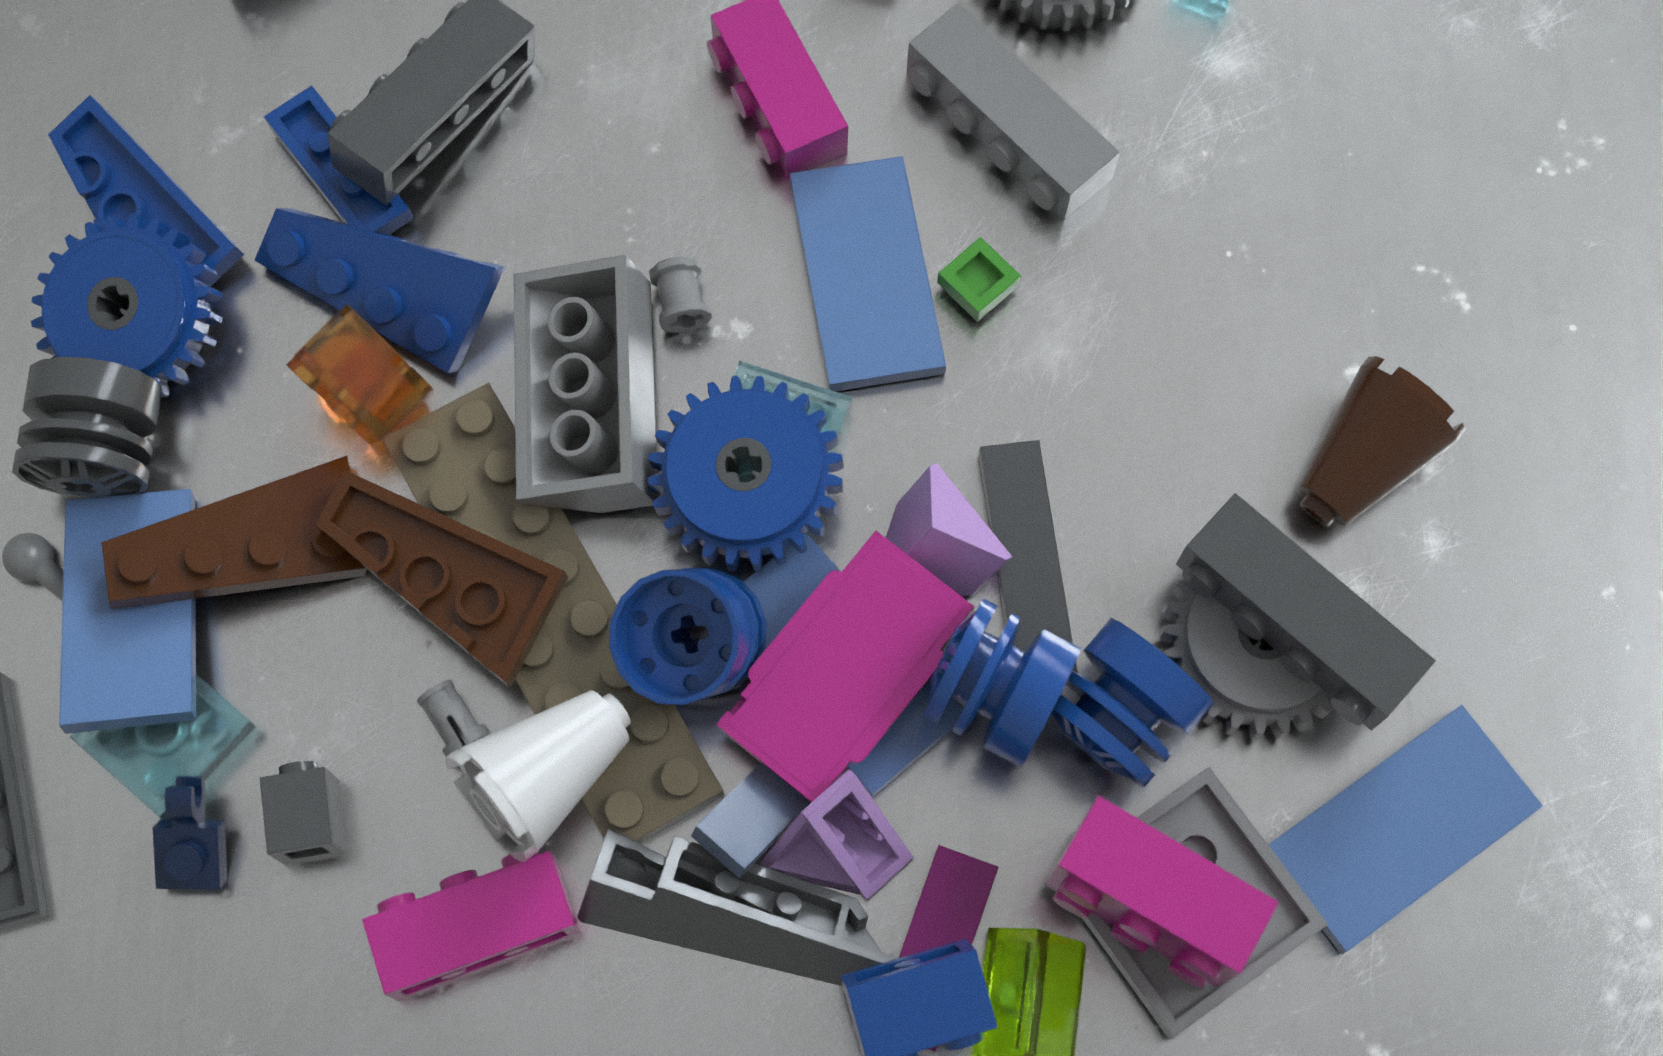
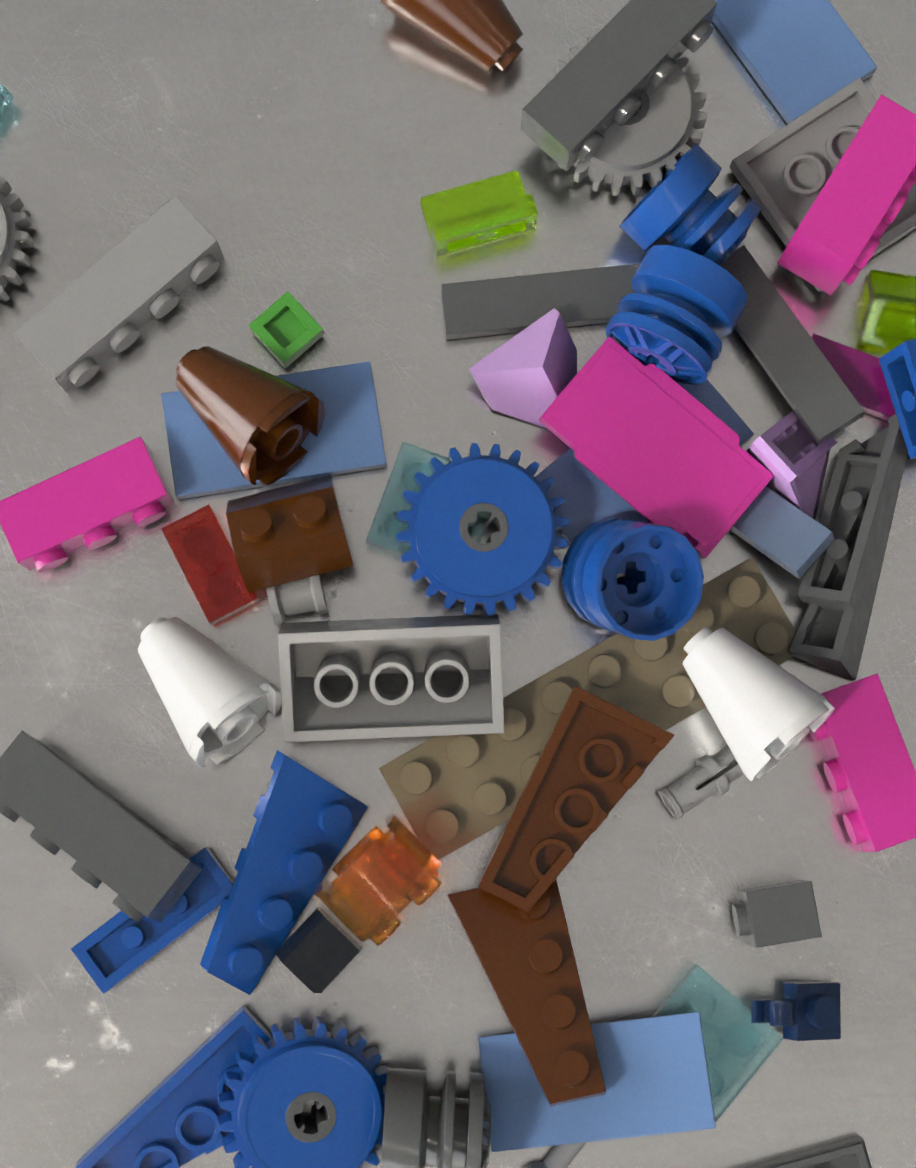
camera: 90 degrees left, 10 degrees up
none -> white cone [138,617,282,767]
none -> clear red plate [161,504,259,625]
none -> reddish brown cone [176,346,326,486]
none -> reddish brown slope [226,475,354,593]
none -> black piece [275,907,362,993]
none -> clear neon green panel [420,171,538,259]
none -> dark grey tile [720,245,864,445]

